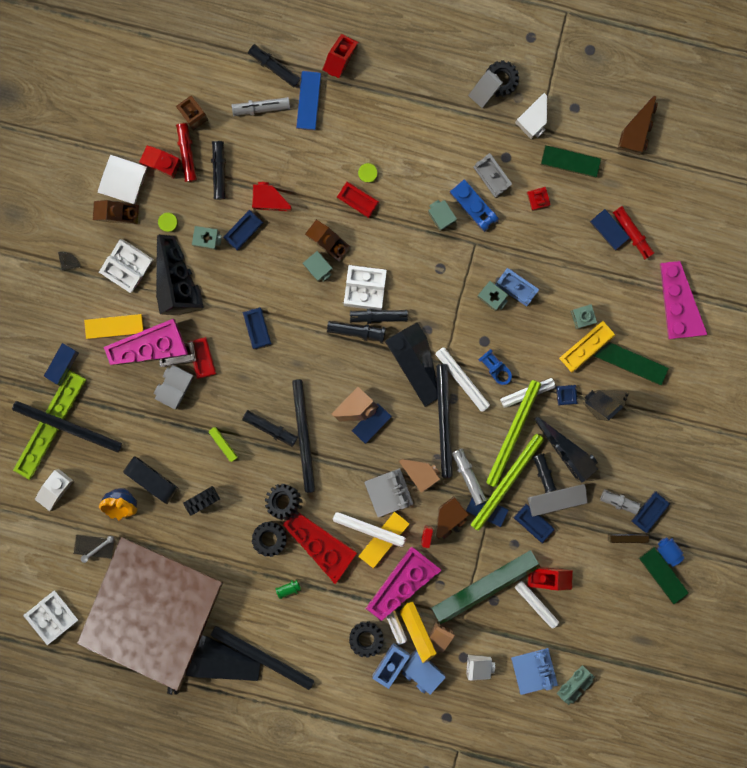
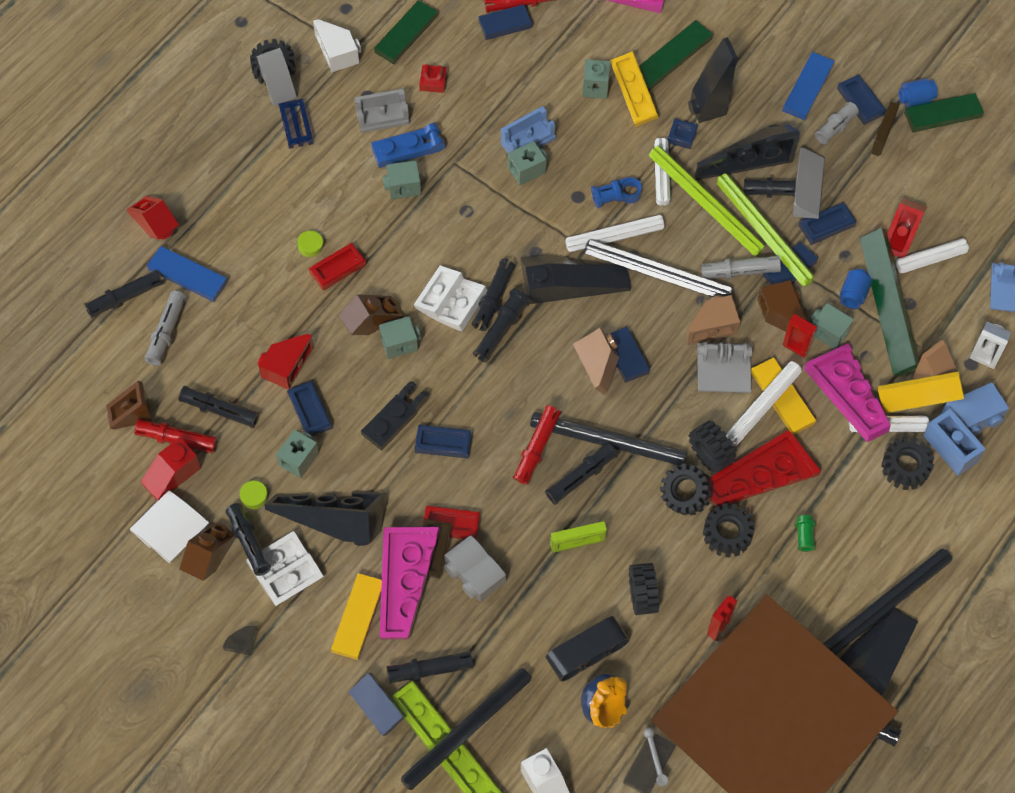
camera: 75 degrees left, 25 degrees down
none -> black pin [225,503,271,576]
none -> clear blue tile [279,99,313,149]
none -> black hinge [361,381,429,451]
none -> black pin [386,651,473,684]
none -> red pin [512,405,562,485]
none -> black tyre [688,420,736,473]
none -> red tile [707,595,737,641]
none -> blue tile [782,52,835,120]
none -> sand green brick [810,303,854,349]
none -> blue brick [840,269,873,309]

